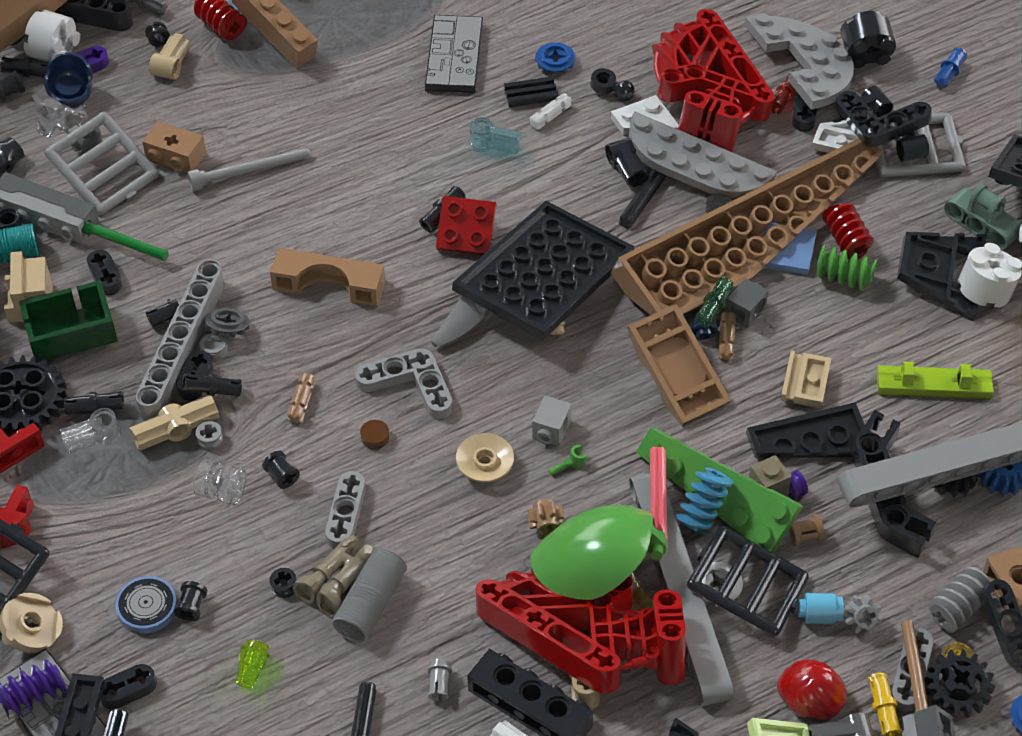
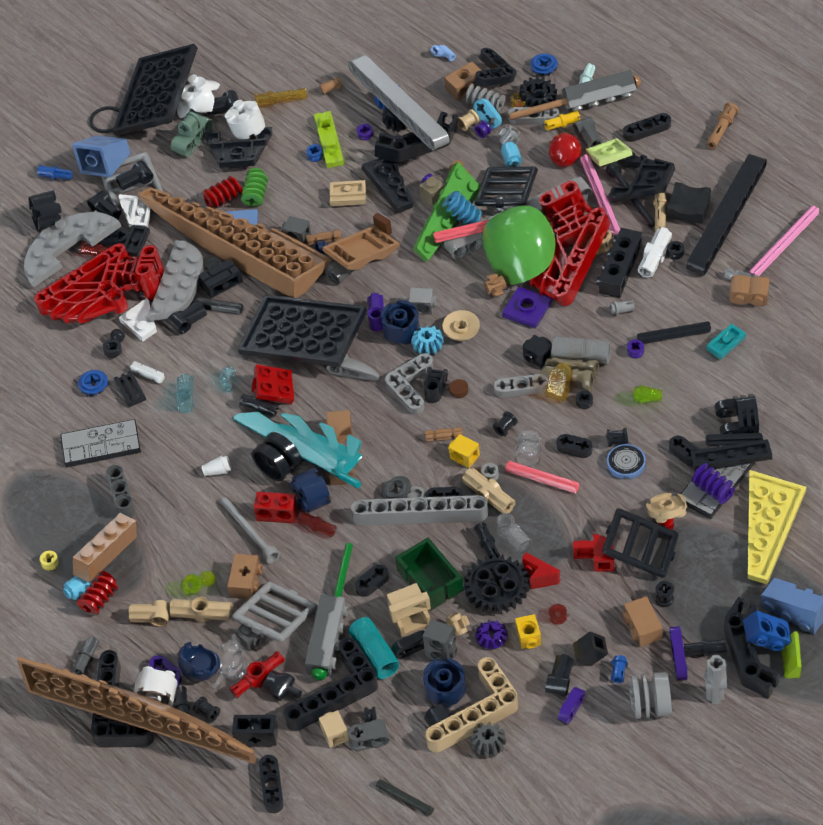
camera: 100 degrees left, 0 degrees up
black bush [145,22,170,47] -> none
black pin [145,299,179,328] -> none
black pin [182,373,242,397] -> none
bright green hand [548,445,588,476] -> none
clear green pin [695,276,734,328] -> none
black beam [836,91,932,147] -> none
none -> medium blue slope [72,135,130,177]
none -> dark grey beam [106,465,135,518]
none -> black plate [124,225,150,257]
none -> tan piece [170,597,233,623]
none -> clear neon green plate [181,571,215,596]
none -> black brick [198,259,242,299]
none -> white cone [202,455,232,476]
none -> clear light blue arm [219,366,235,393]
none -> red pin [229,651,285,699]
none -> teal animal [233,412,363,489]
none -> black wheel [251,432,301,482]
none -> red brick [254,492,298,523]
none -> dark blue brick [289,468,331,513]
none -> clear red pin [296,511,337,537]
none -> blue bush [306,144,323,162]
none -> dark purple bush [357,124,373,140]
none -> dark purple piece [367,293,384,331]
none -> reddish brown tile [373,213,392,235]
none -> dark blue brick [381,300,420,345]
none -> medium azure gear [411,325,444,355]
none -> black piece [424,367,448,403]
none -> yellow brick [448,434,480,468]
none -> tan bush [457,109,480,131]
none -> medium azure beam [473,98,502,129]
none -> dark purple bush [474,120,492,138]
none -> dark purple piece [502,287,552,328]
none -> coral axle [505,461,580,493]
none -> black brick [523,334,552,368]
none -> clear yellow piece [545,363,572,402]
none -> black beam [556,434,593,458]
none -> bright pink axle [580,154,620,236]
none -> dark purple bush [627,339,644,359]

